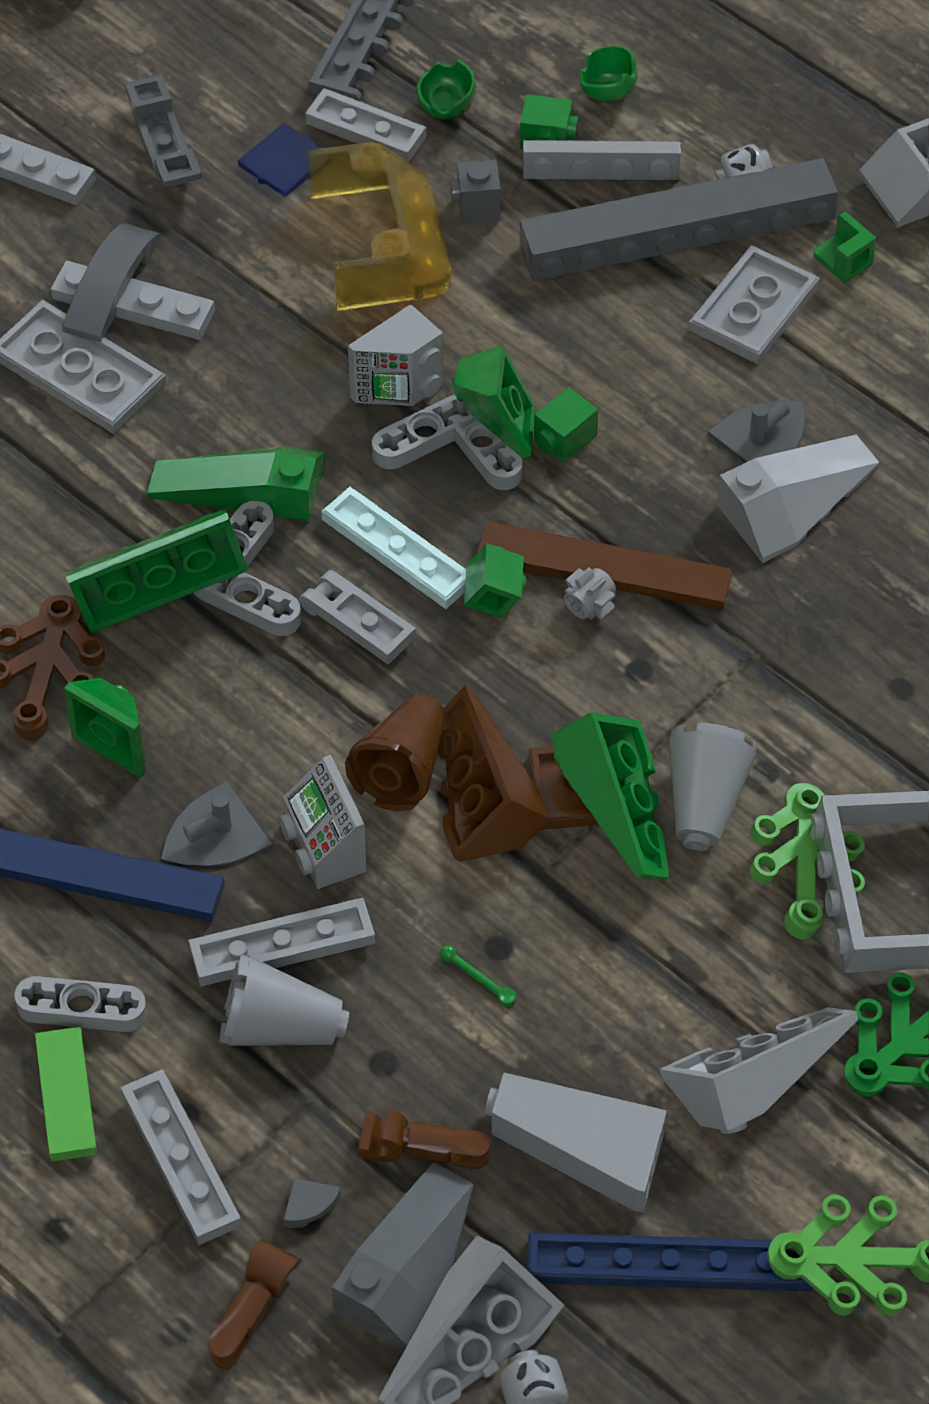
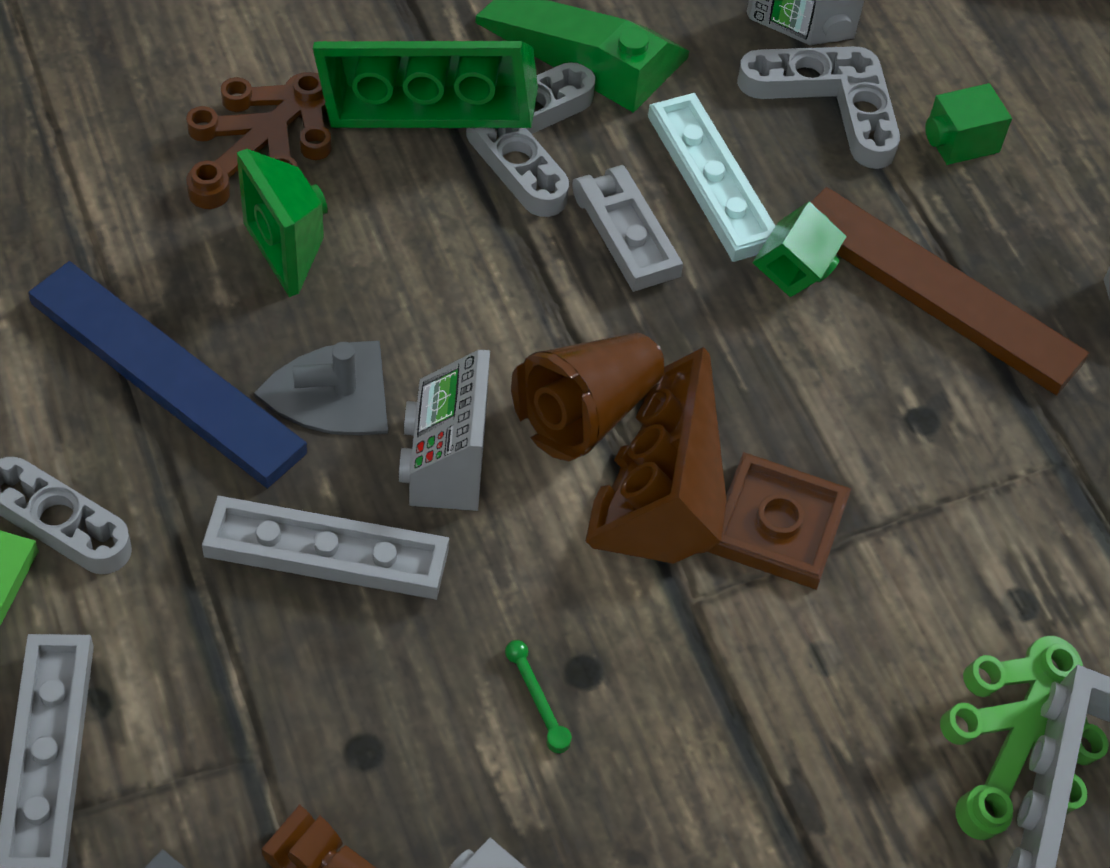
camera: 20 degrees right, 0 degrees up
light grey cone [219,954,349,1046] -> none
green slope [452,345,536,459] -> none
green wedge [550,712,669,881] -> none
light grey gear [564,567,616,620] -> none
light grey cone [669,723,757,851] -> none

